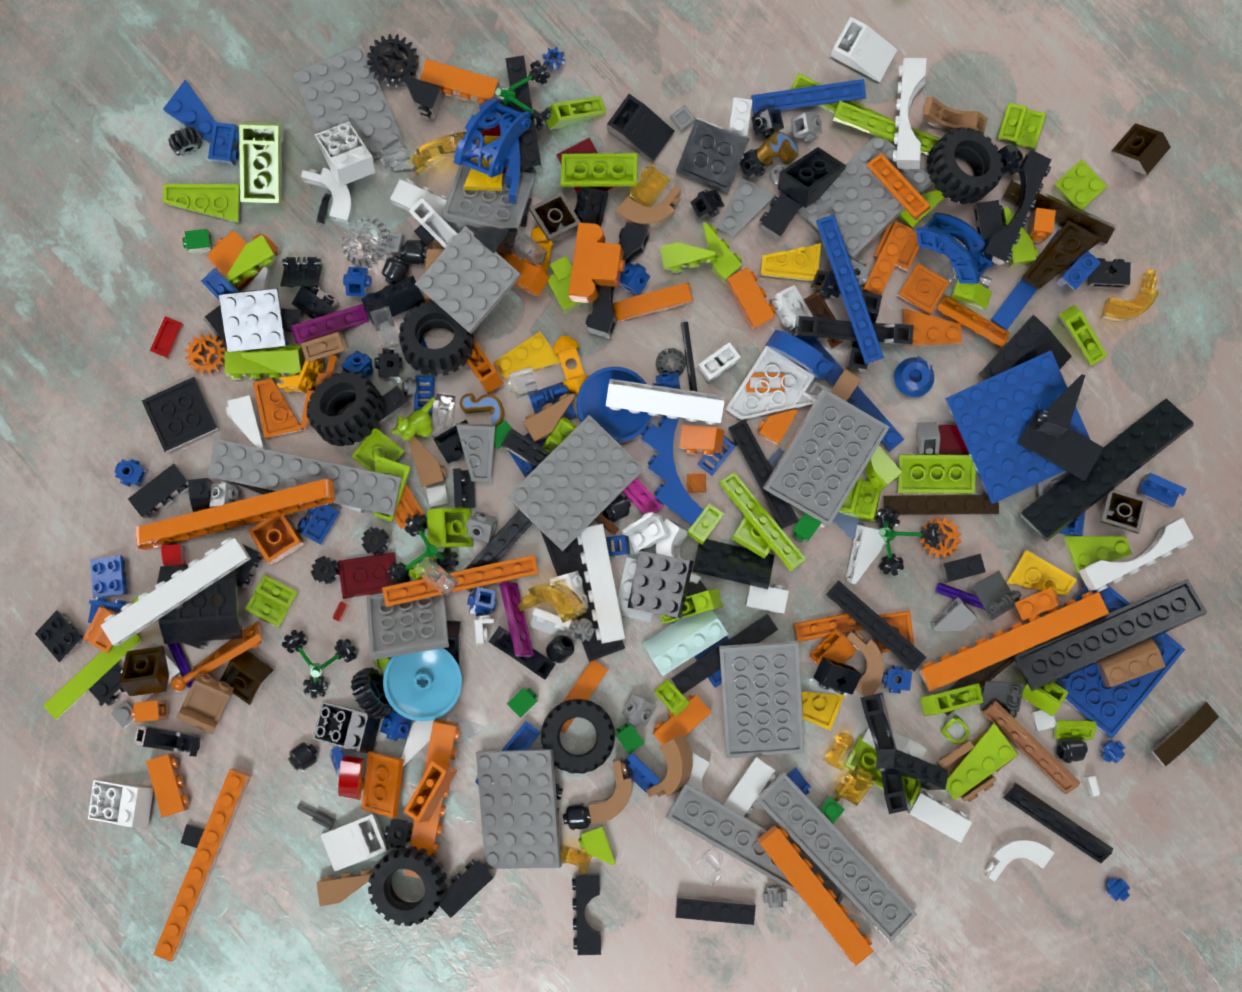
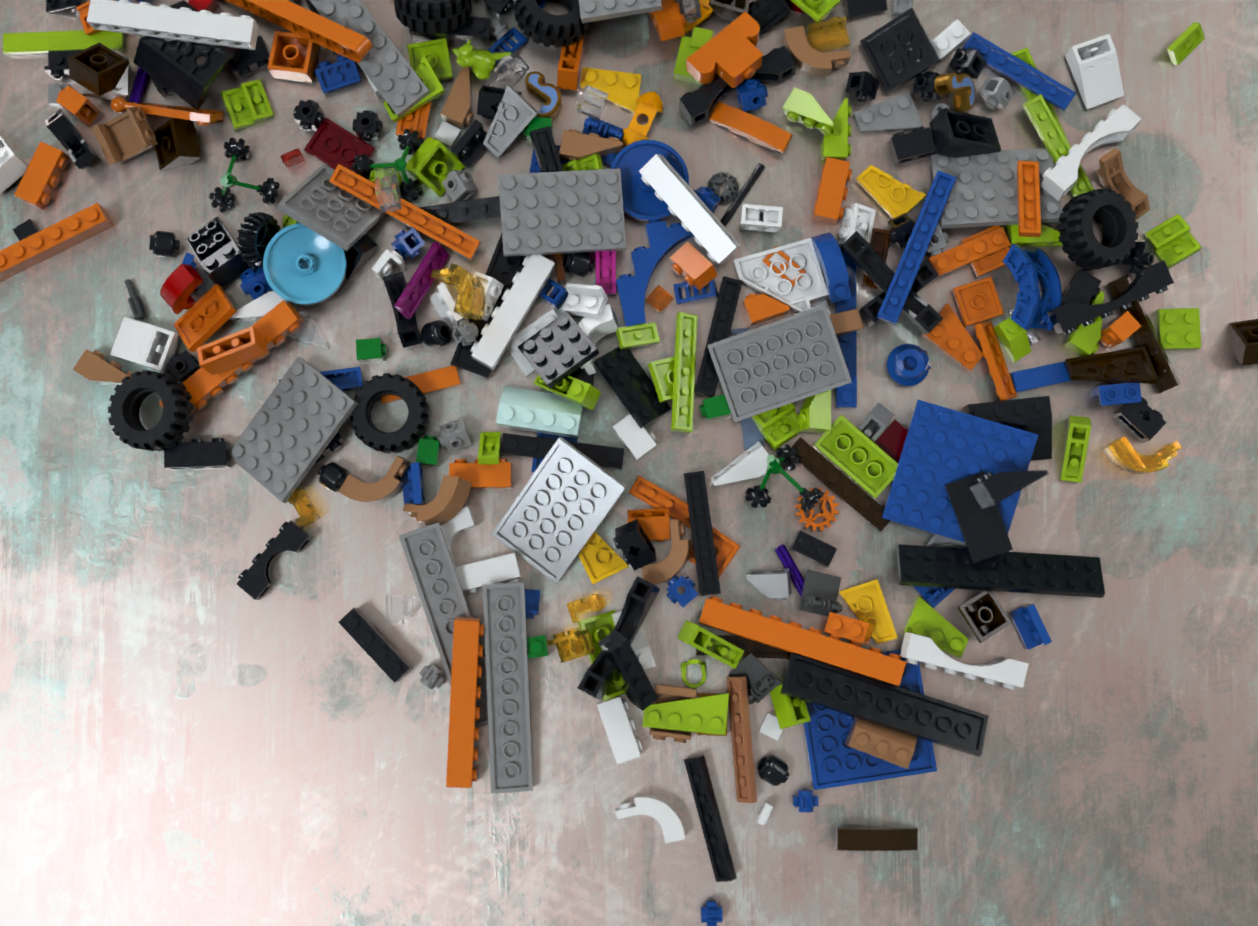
camera: 40 degrees right, 0 degrees up
lime slope [578,825,616,865] -> none
lime plate [1053,720,1097,740] -> none

